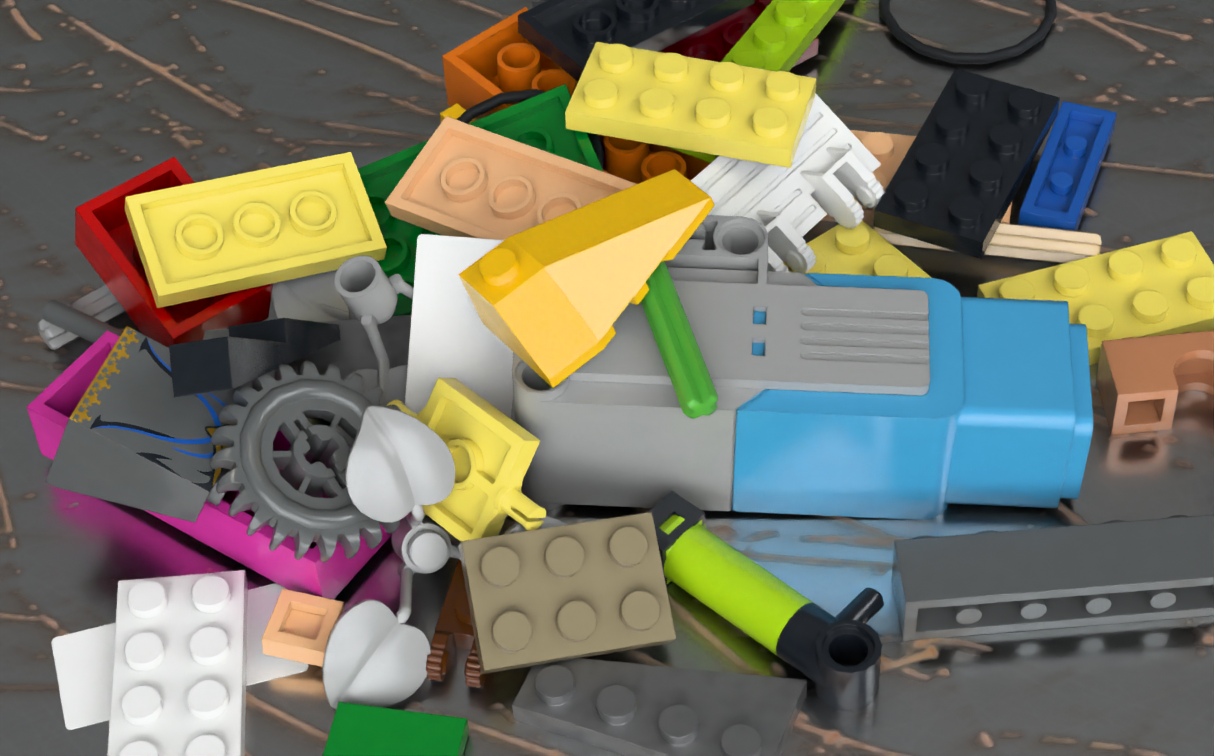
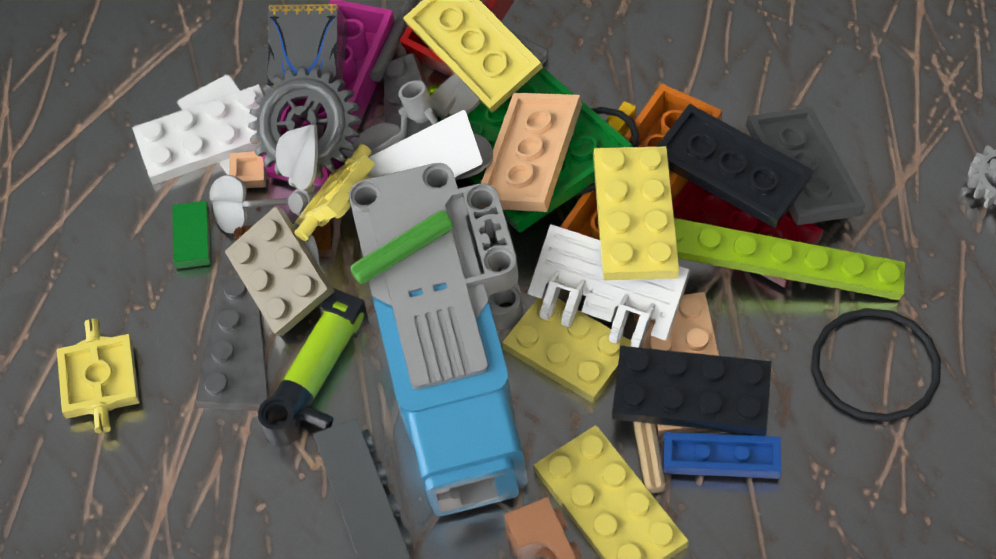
camera: 75 degrees right, 10 degrees up
black slope [169,318,341,397] -> none
yellow wedge [458,169,715,388] -> none

